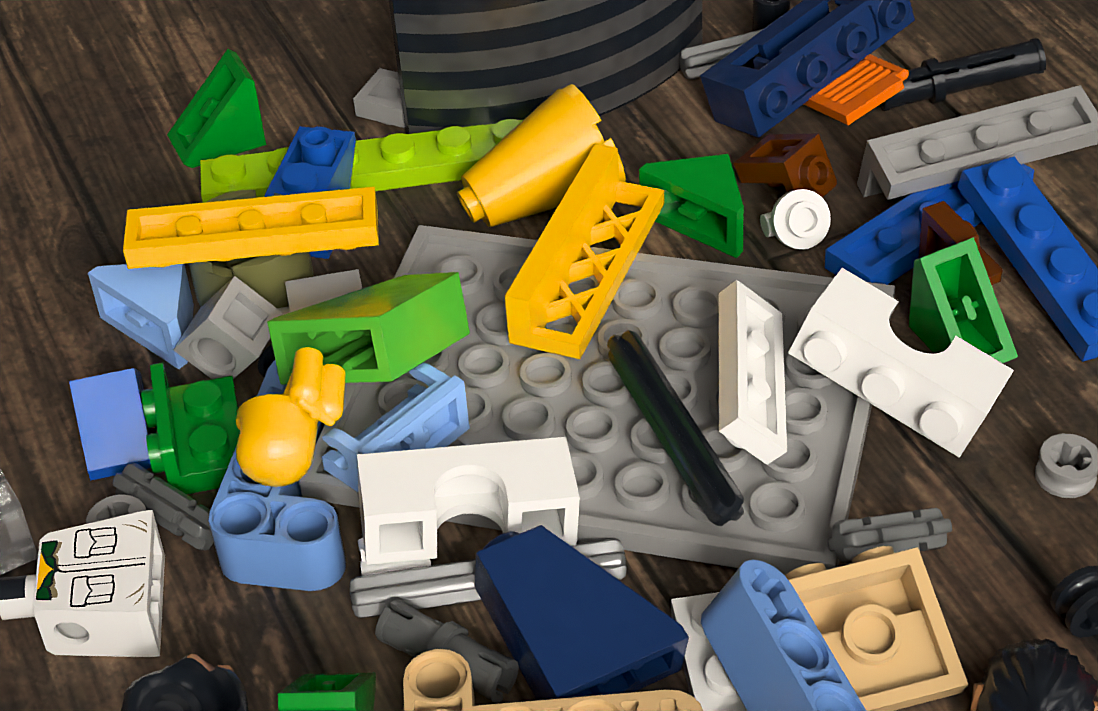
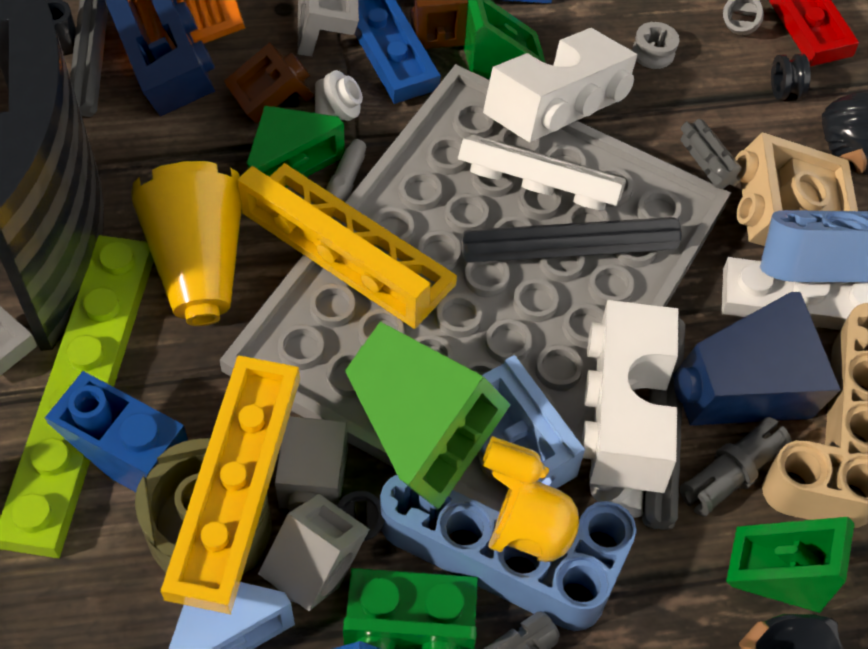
camera: 80 degrees left, 15 degrees up
none -> light grey piece [326,139,366,218]

